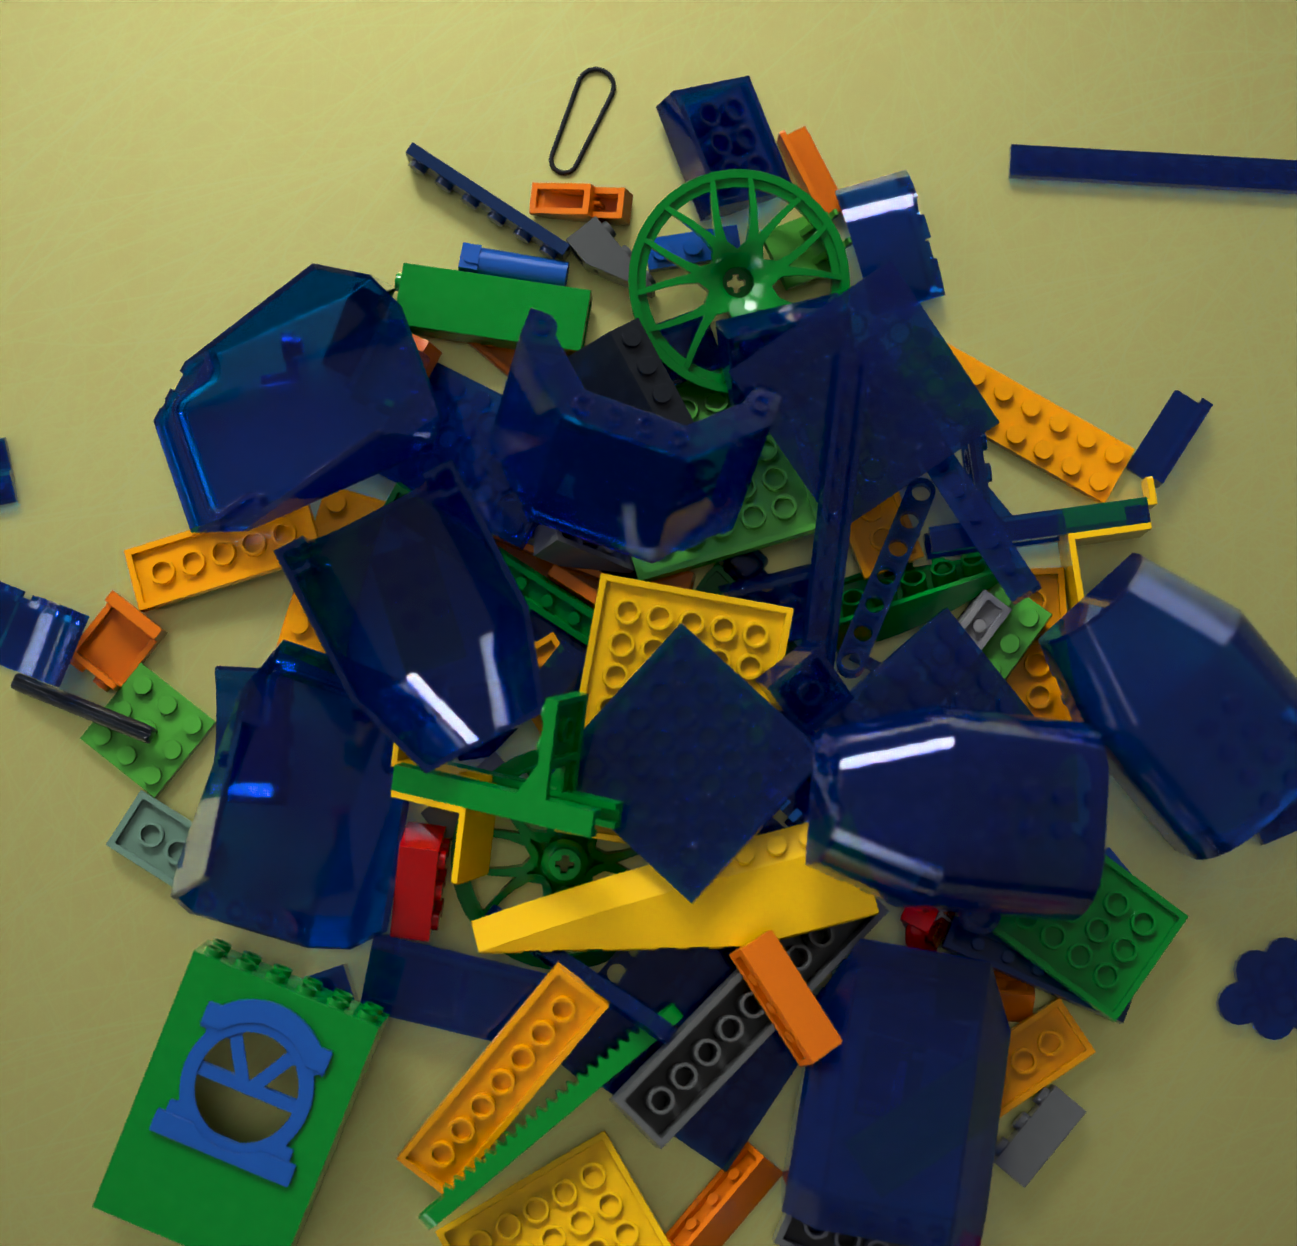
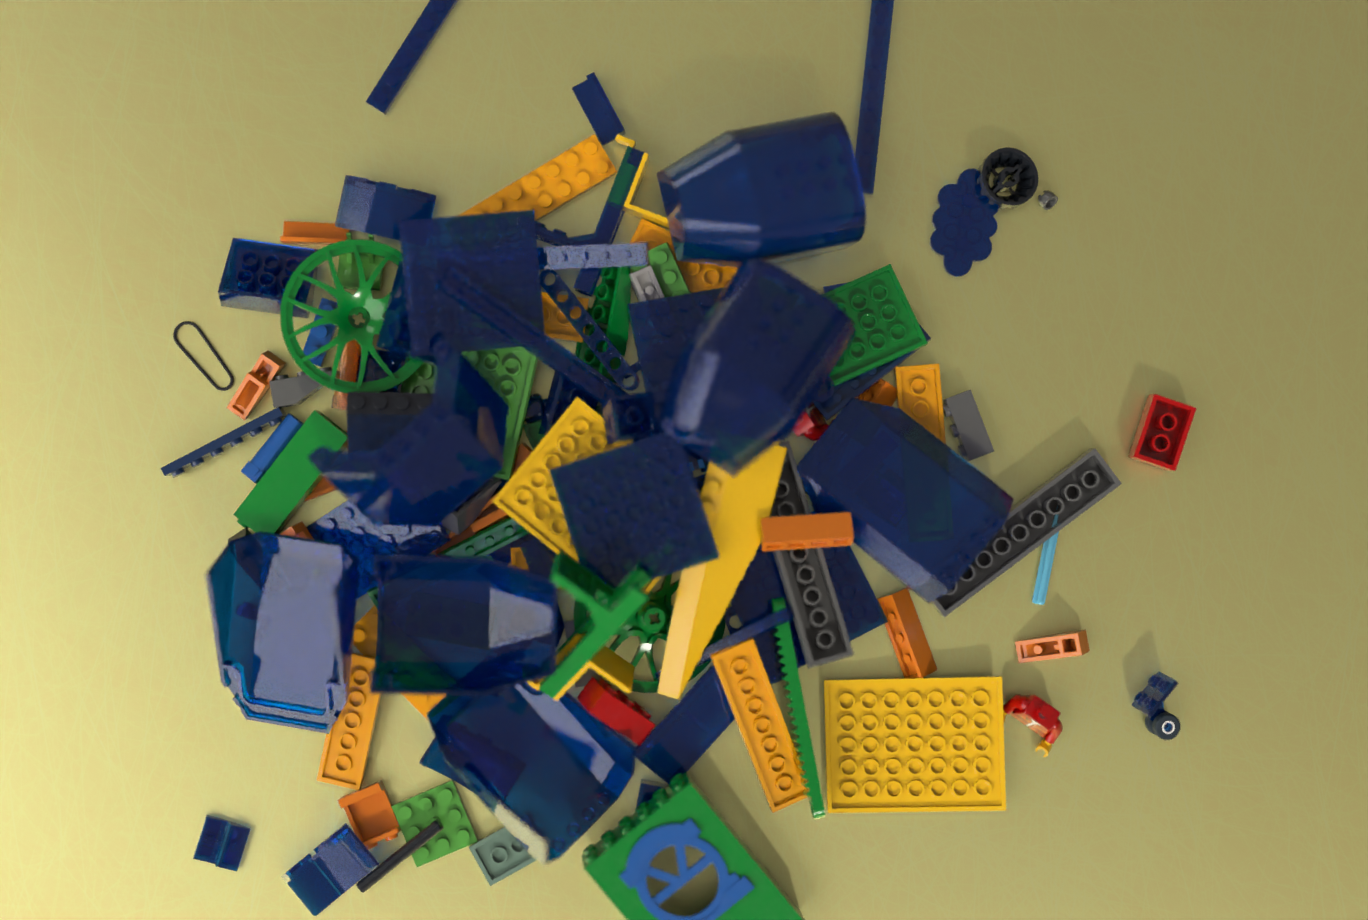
camera: 60 degrees left, 5 degrees up
none -> clear orange piece [331,340,361,410]

